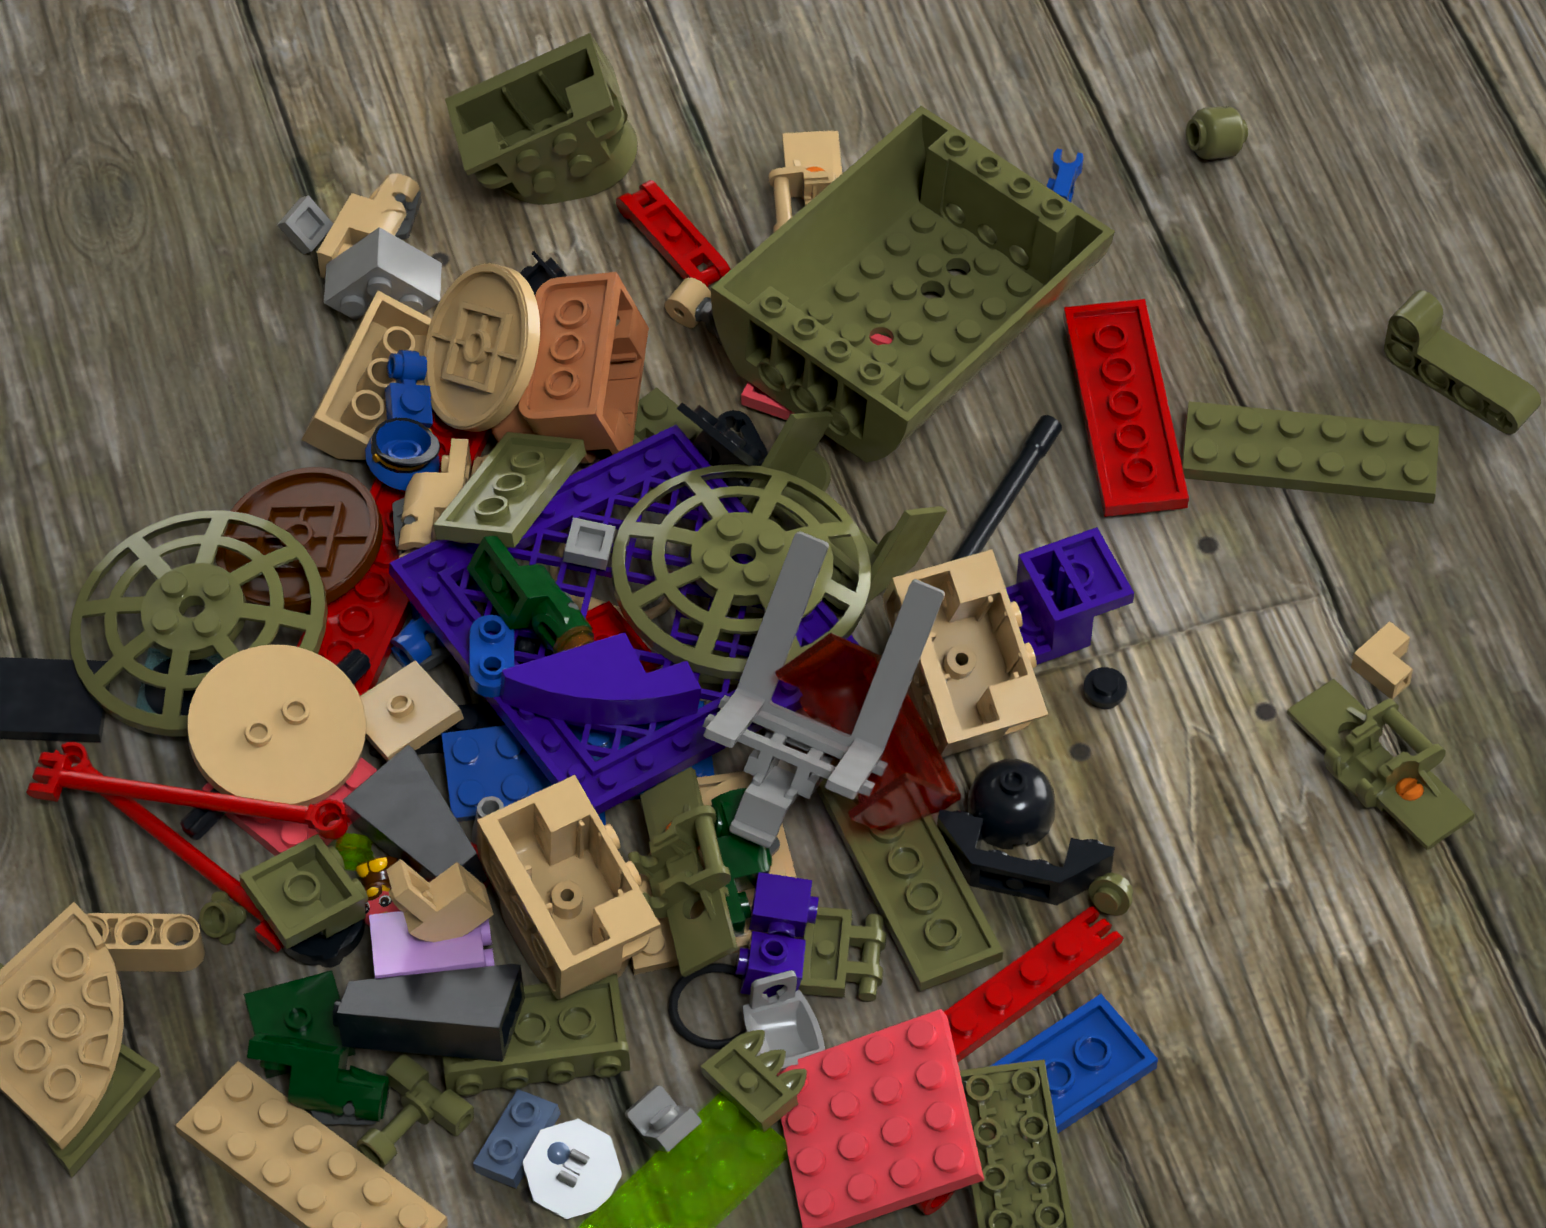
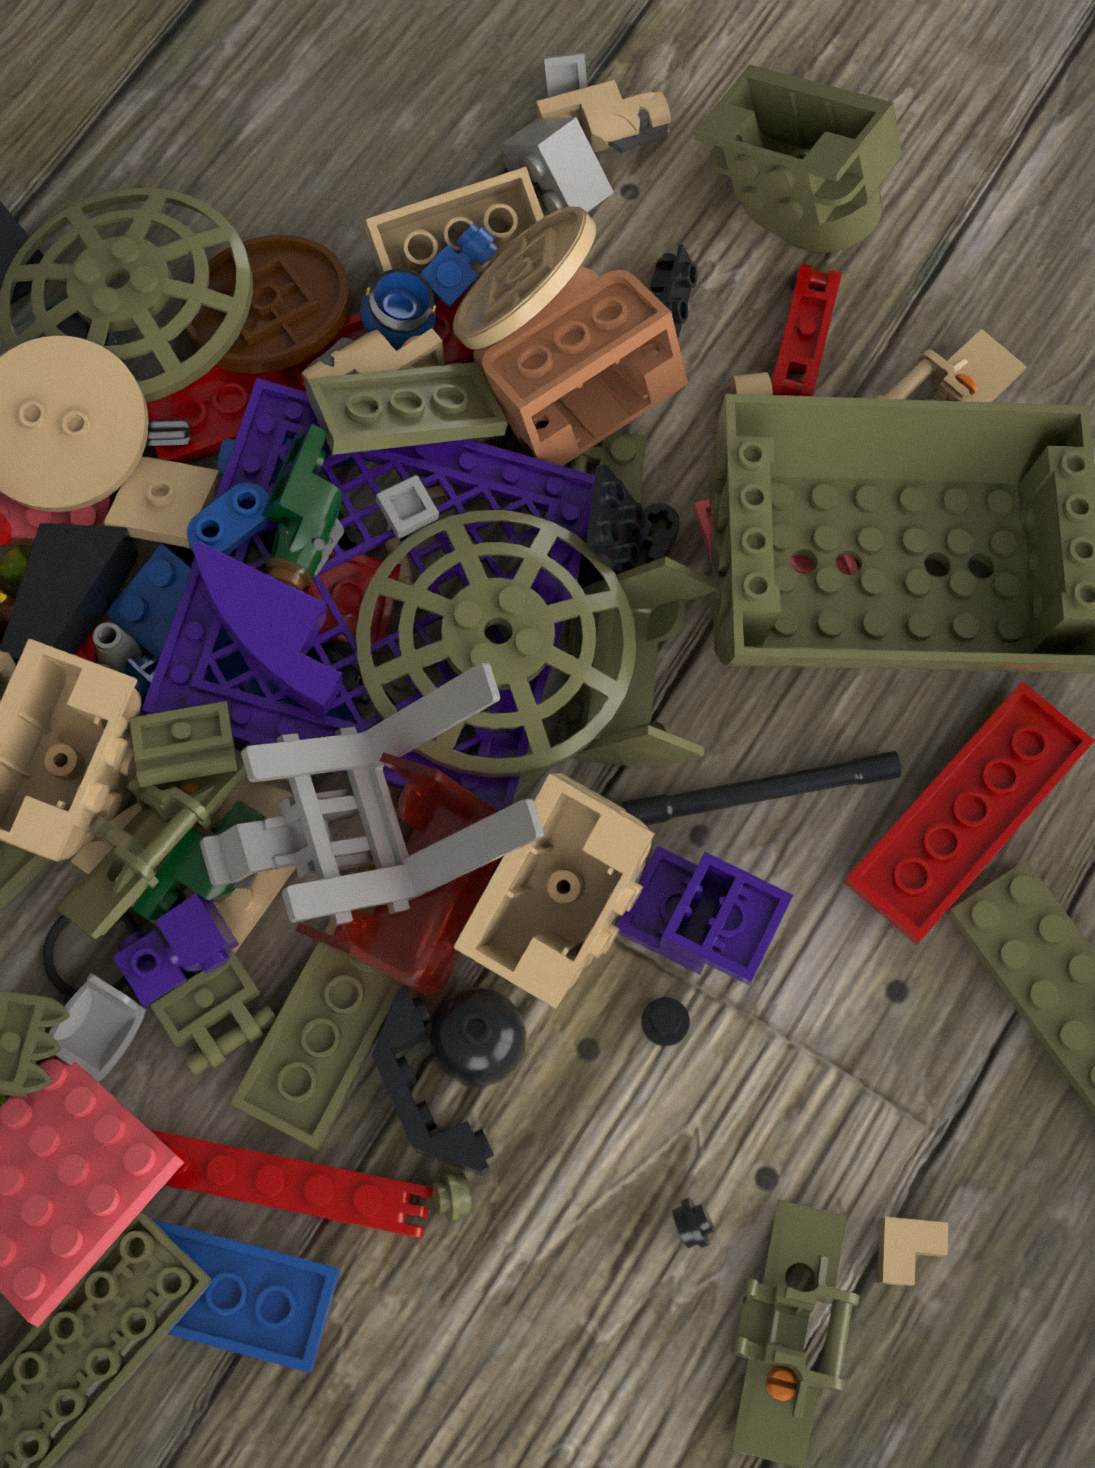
camera: 50 degrees right, 15 degrees up
none -> olive plate [130,701,238,788]
none -> black plate [672,1197,715,1248]

